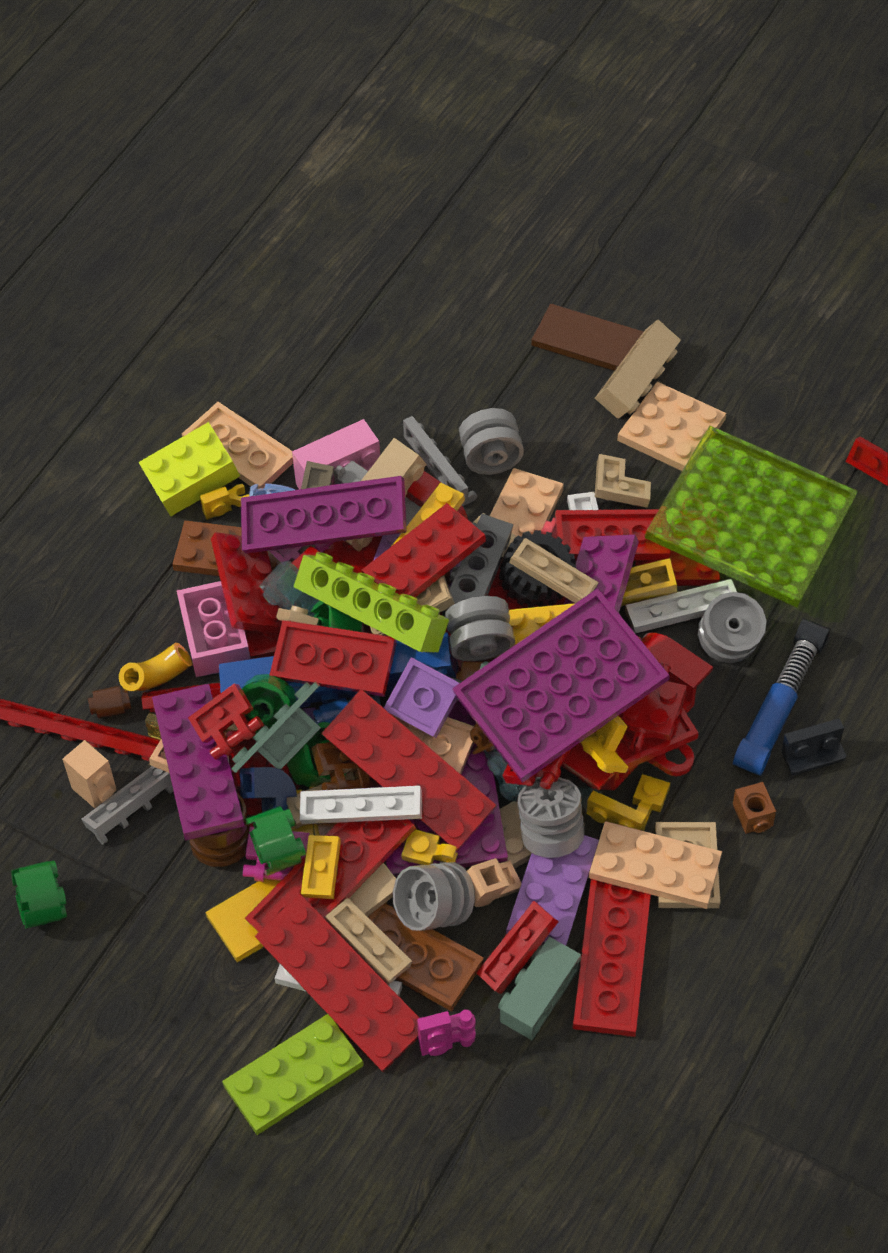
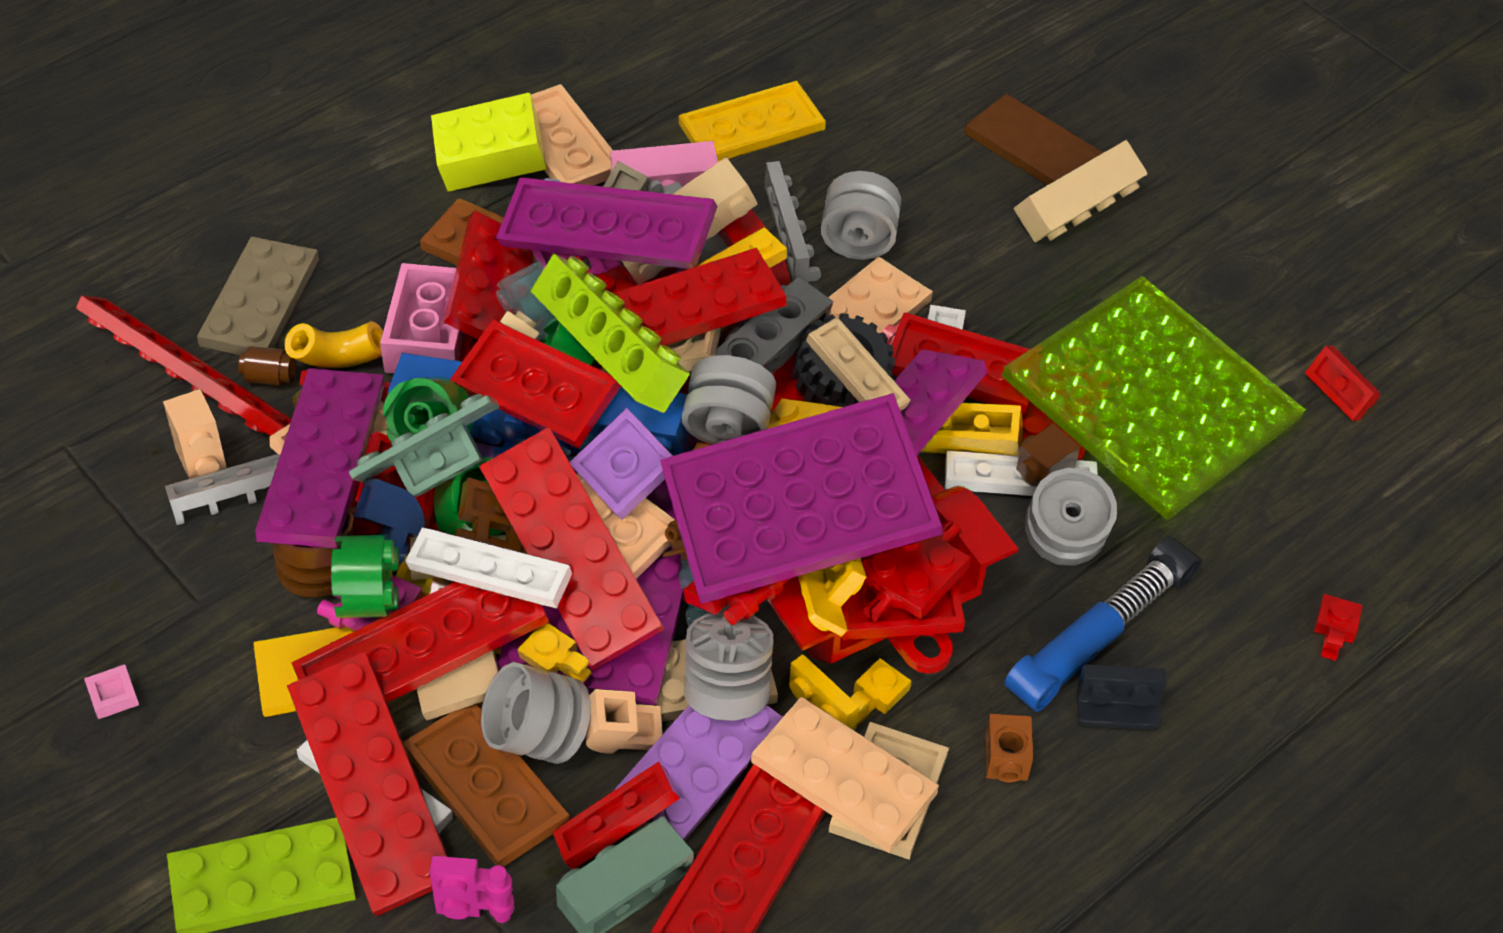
camera: 15 degrees right, 5 degrees down
green brick [11,860,67,929] -> none
red plate [188,683,264,760] -> none
yellow plate [200,484,249,520] -> none
yellow plate [301,835,341,899] -> none
tan plate [325,898,412,985] -> none
tan plate [595,454,651,508] -> none
light nougat plate [617,382,726,473] -> none
none -> bright pink plate [84,664,139,719]
none -> dark tan plate [197,236,319,355]
none -> yellow tile [679,81,826,162]
none -> reddish brown brick [1016,424,1080,487]

